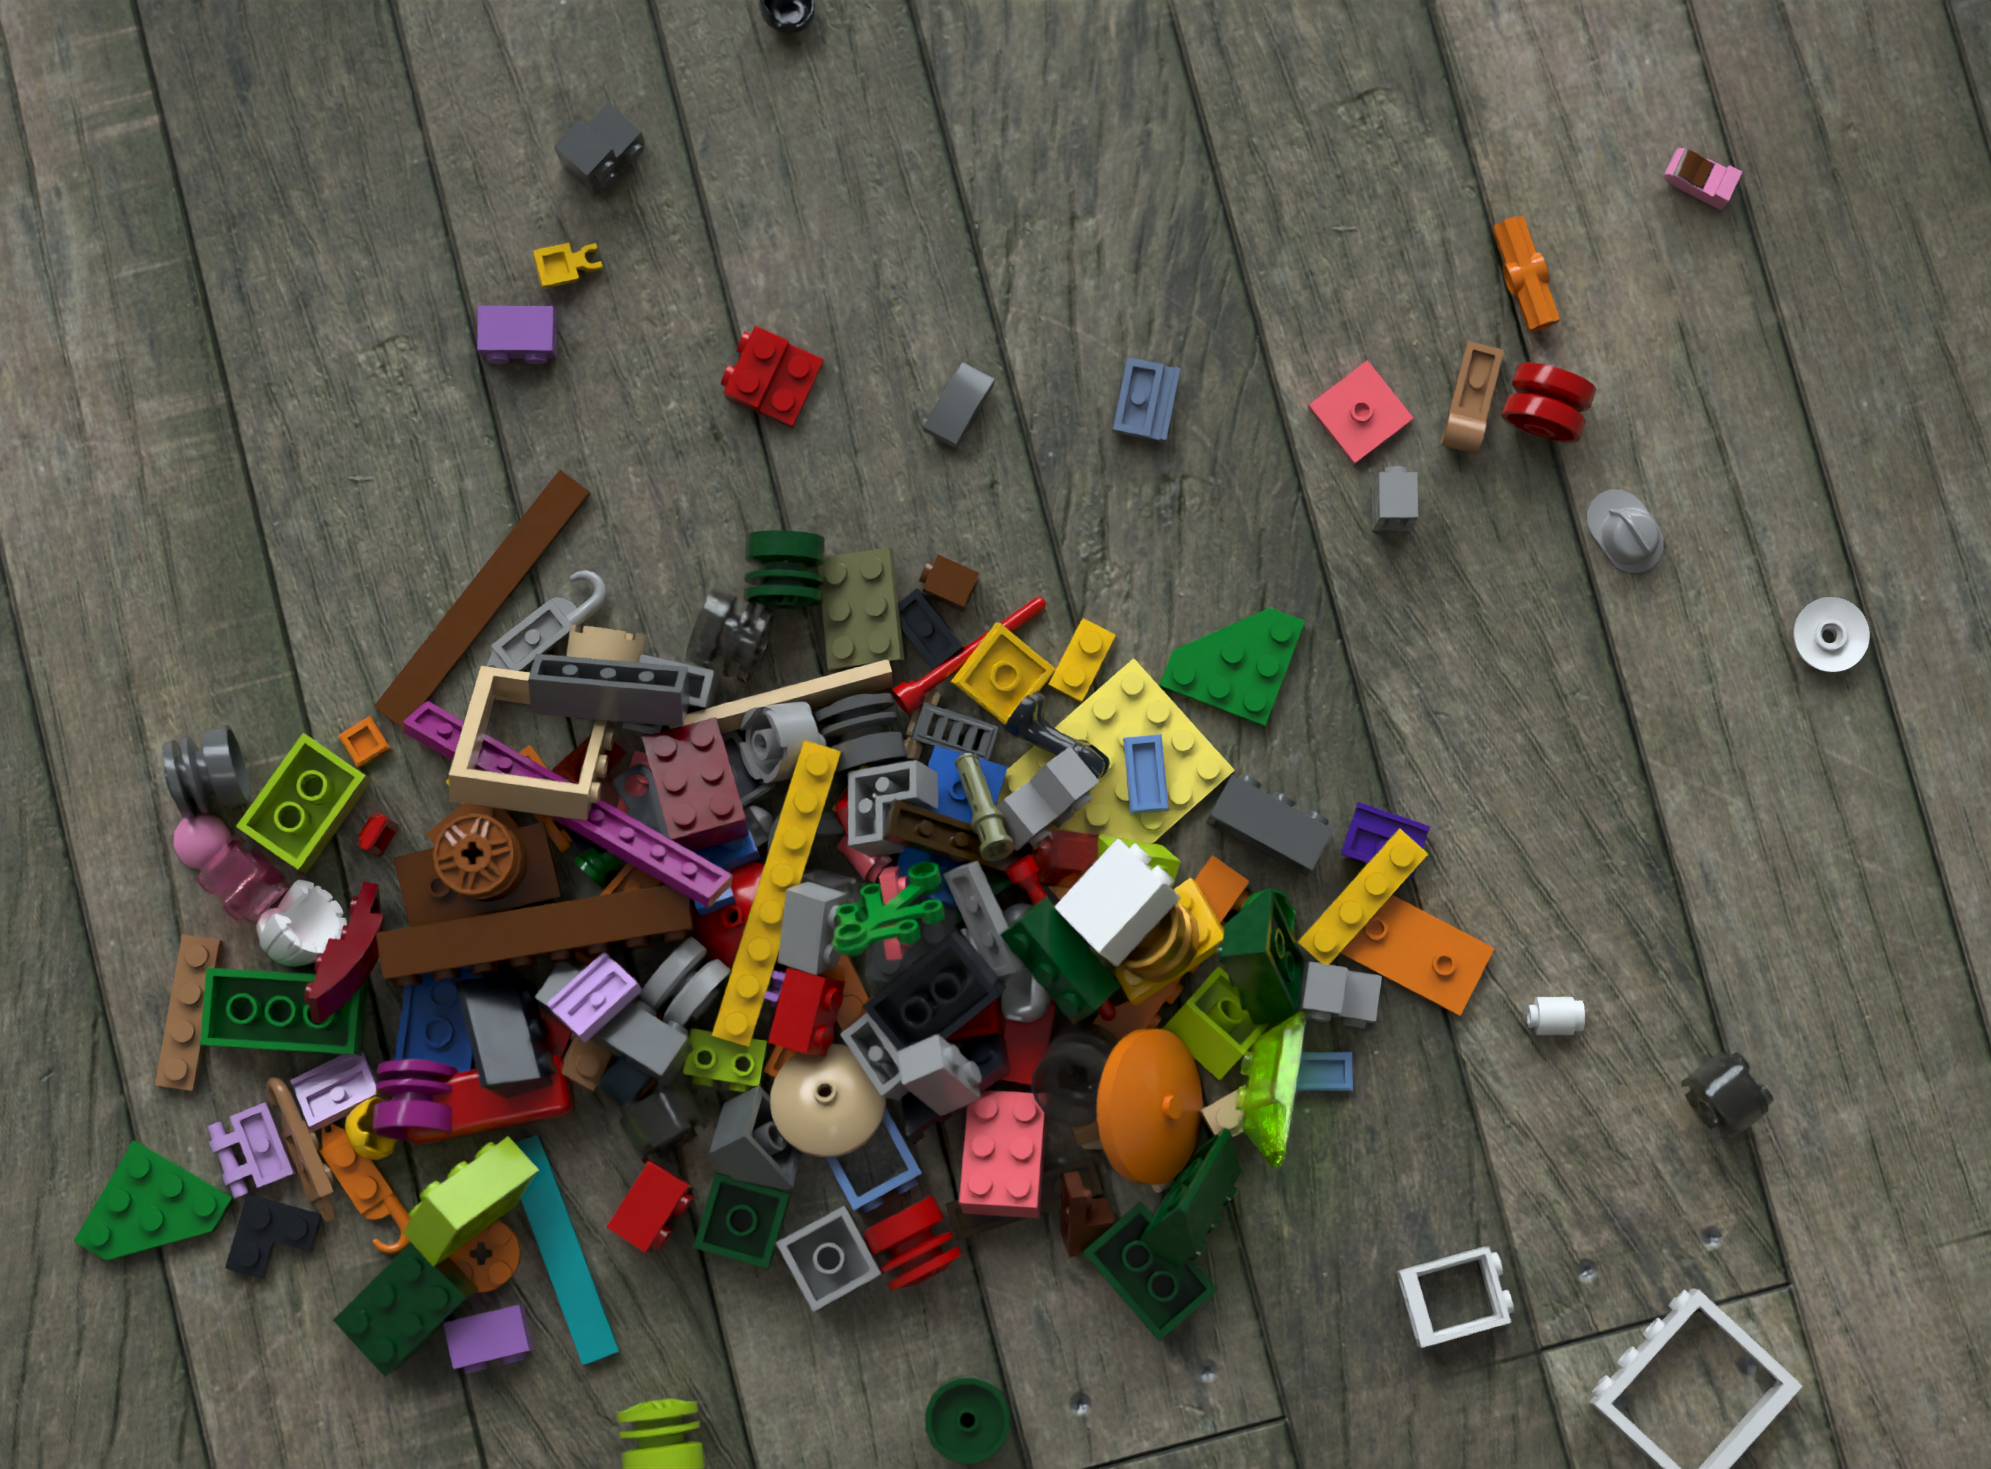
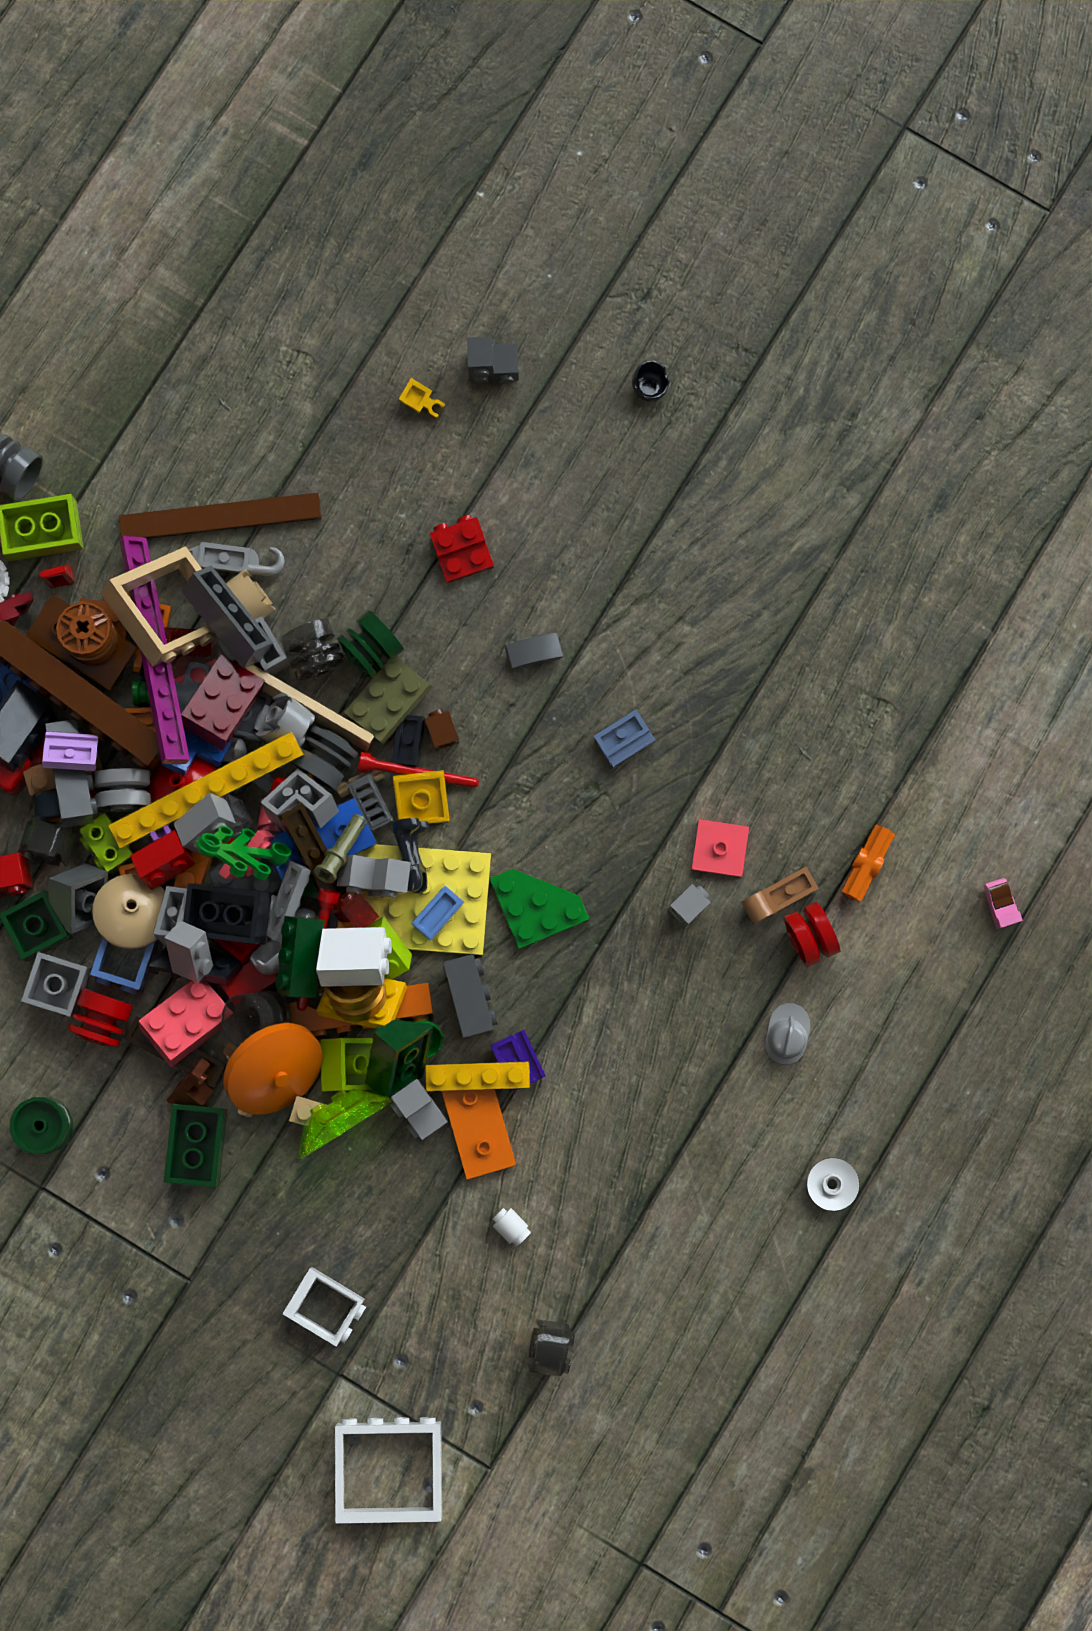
camera: 45 degrees right, 0 degrees up
orange tile [338,716,391,769] -> none
medium lavender brick [477,306,558,364] -> none
yellow plate [1048,618,1116,703] -> none
dark green slope [1140,1128,1241,1268] -> none
medium blue tile [1275,1052,1353,1091] -> none

